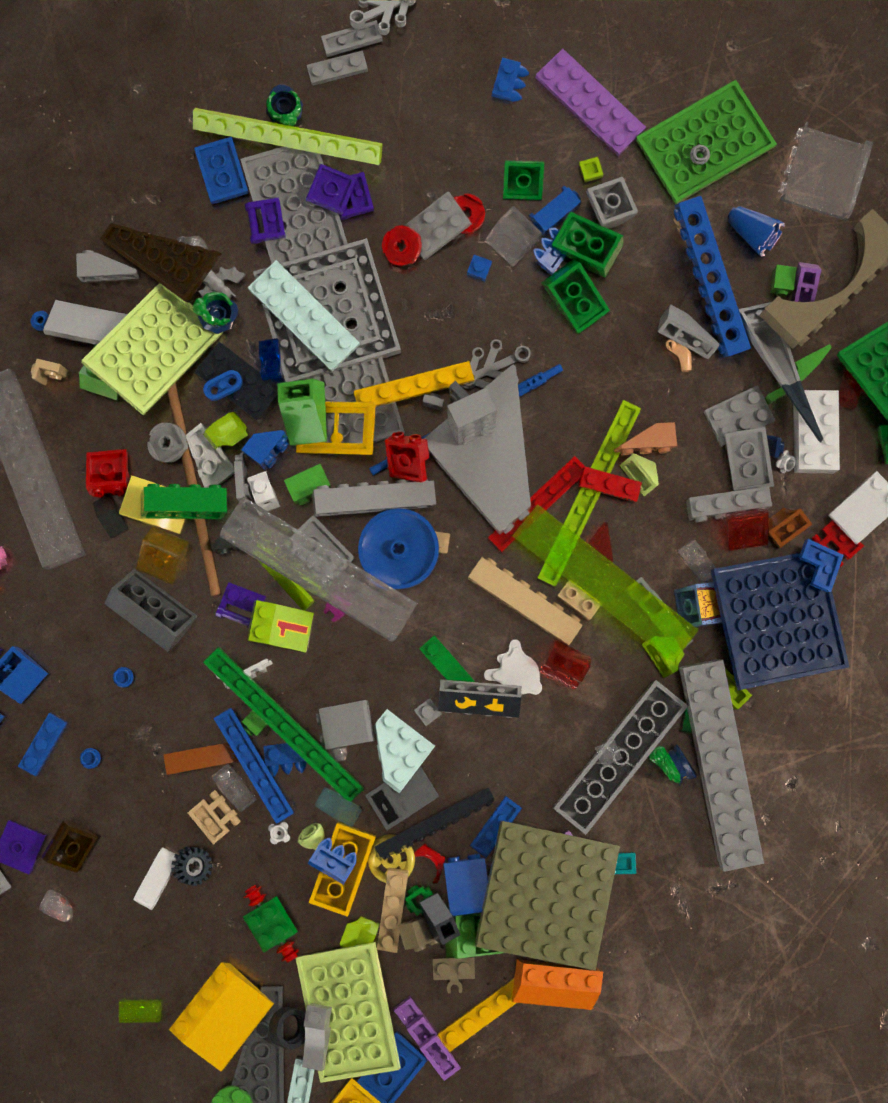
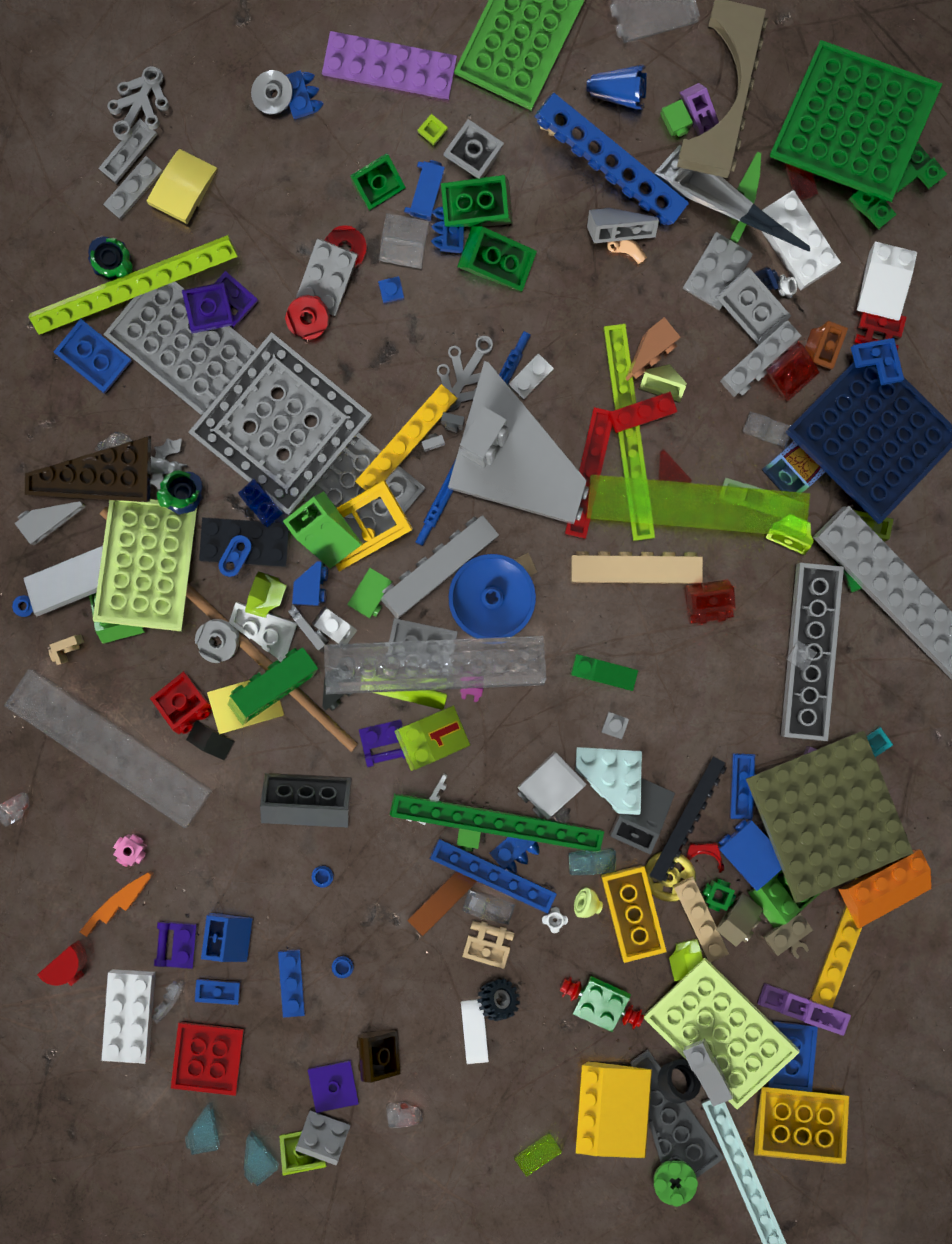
camera: 35 degrees left, 5 degrees up
clear yellow slope [136,527,189,585] -> none
dark purple plate [245,197,286,244] -> none
light aqua plate [248,260,360,372] -> none
blue plate [308,838,357,885] -> none
red plate [385,431,429,483] -> none
black slope [418,893,461,945] -> none
brick [438,679,522,718] -> none
white tile [484,639,542,695] -> none
tan bracket [556,580,602,621] -> none
piece [649,744,697,786] -> none
light grey plate [690,145,710,165] -> none
none -> light yellow slope [147,149,218,224]
none -> light grey dish [251,70,293,114]
none -> white plate [508,354,554,400]

